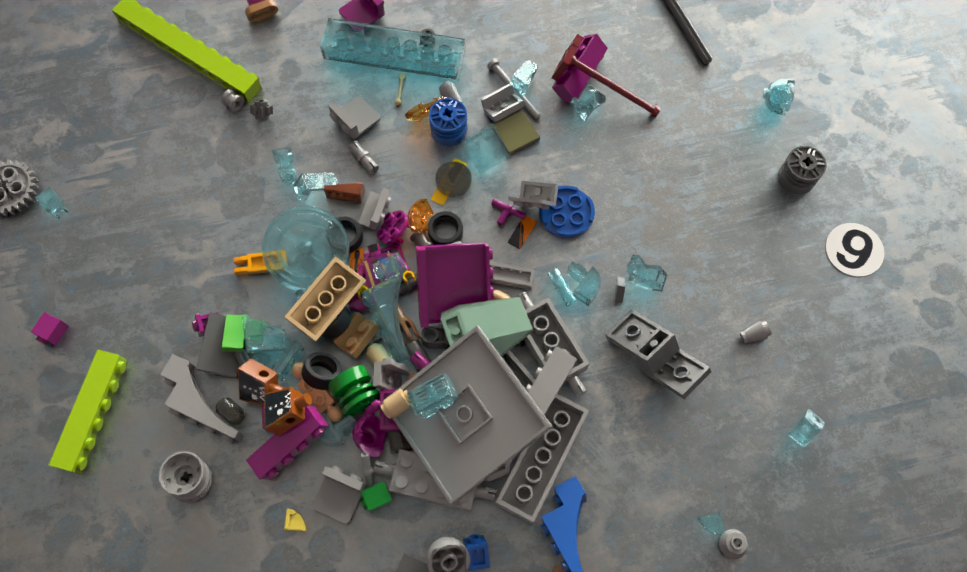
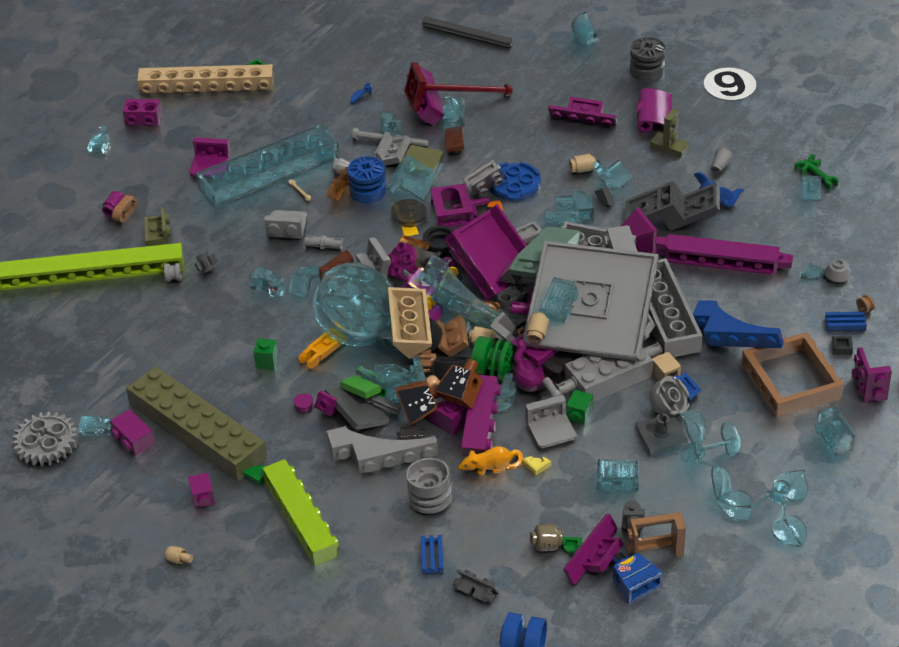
camera: 40 degrees left, 25 degrees down
none -> magenta brick [110,409,155,456]
none -> olive brick [126,366,267,481]
none -> olive bracket [144,207,171,246]
none -> green tile [243,465,266,485]
none -> green brick [253,338,279,370]
none -> magenta tile [294,393,314,413]
none -> blue piece [350,83,373,104]
none -> medium nougat gear [416,349,436,373]
none -> blue tile [421,535,444,574]
none -> magenta panel [430,183,474,228]
none -> copper slope [445,126,464,153]
none -> light orange animal [458,446,523,476]
none -> magenta bracket [548,96,617,126]
none -> tan brick [569,153,596,174]
none -> magenta slope [621,208,657,254]
none -> magenta panel [637,88,672,132]
none -> olive bracket [650,109,689,158]
none -> tan brick [652,352,681,381]
none -> magenta hinge [656,234,793,275]
none -> blue hair [694,172,744,208]
none -> green bar [794,154,839,190]

